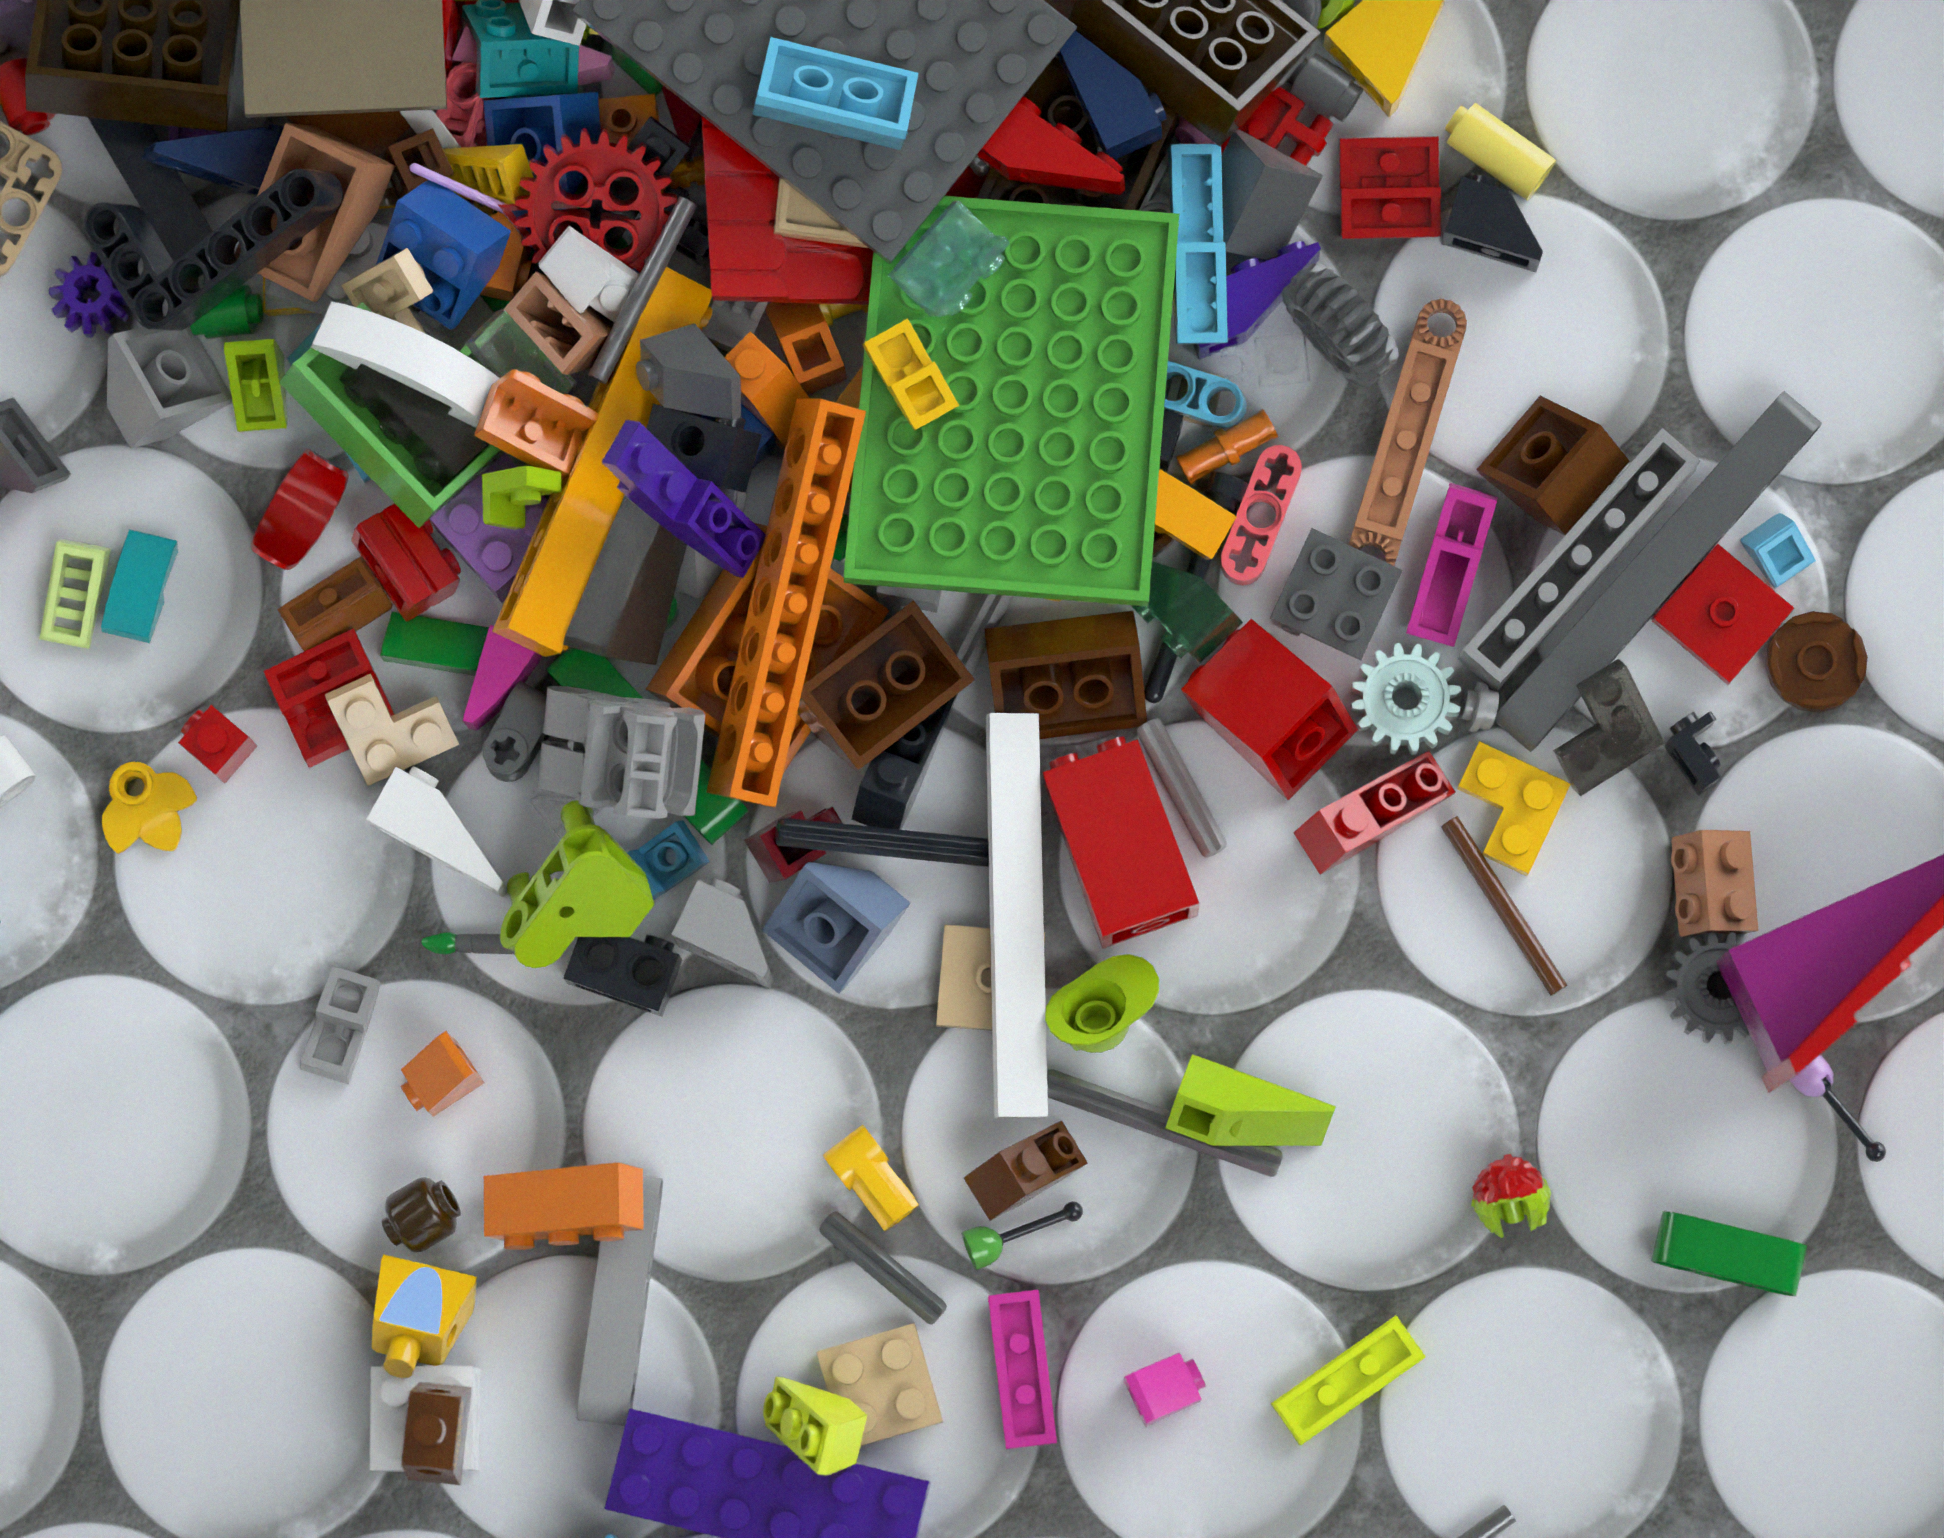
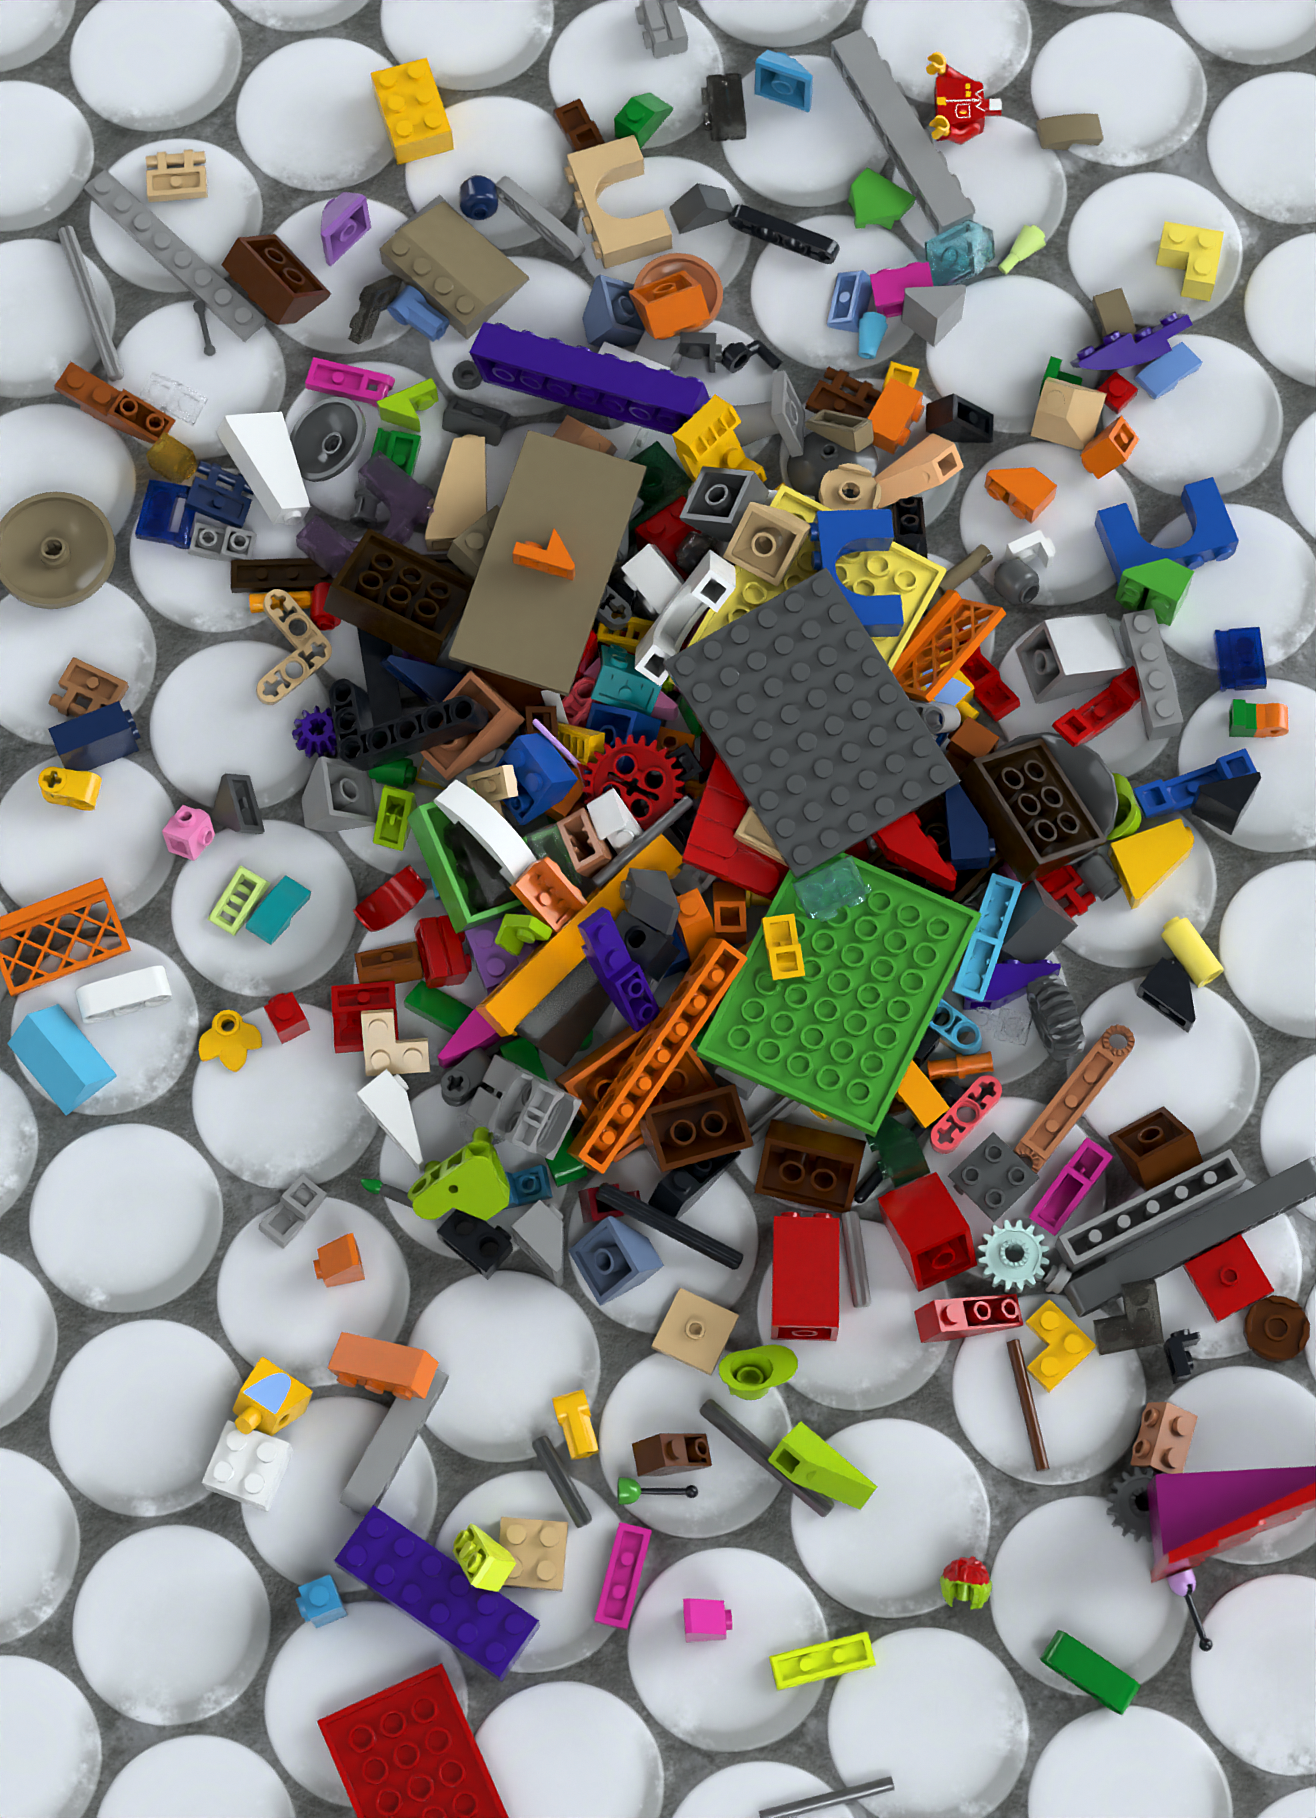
camera: 15 degrees right, 10 degrees down
dark brown head [381,1177,461,1253] -> none
reddish brown torso [401,1382,472,1485] -> none
medium azure slope [753,37,918,150] -> none
white tile [986,713,1048,1118] -> none
red slope [1339,136,1441,239] -> none
medium azure slope [1740,513,1816,589] -> none

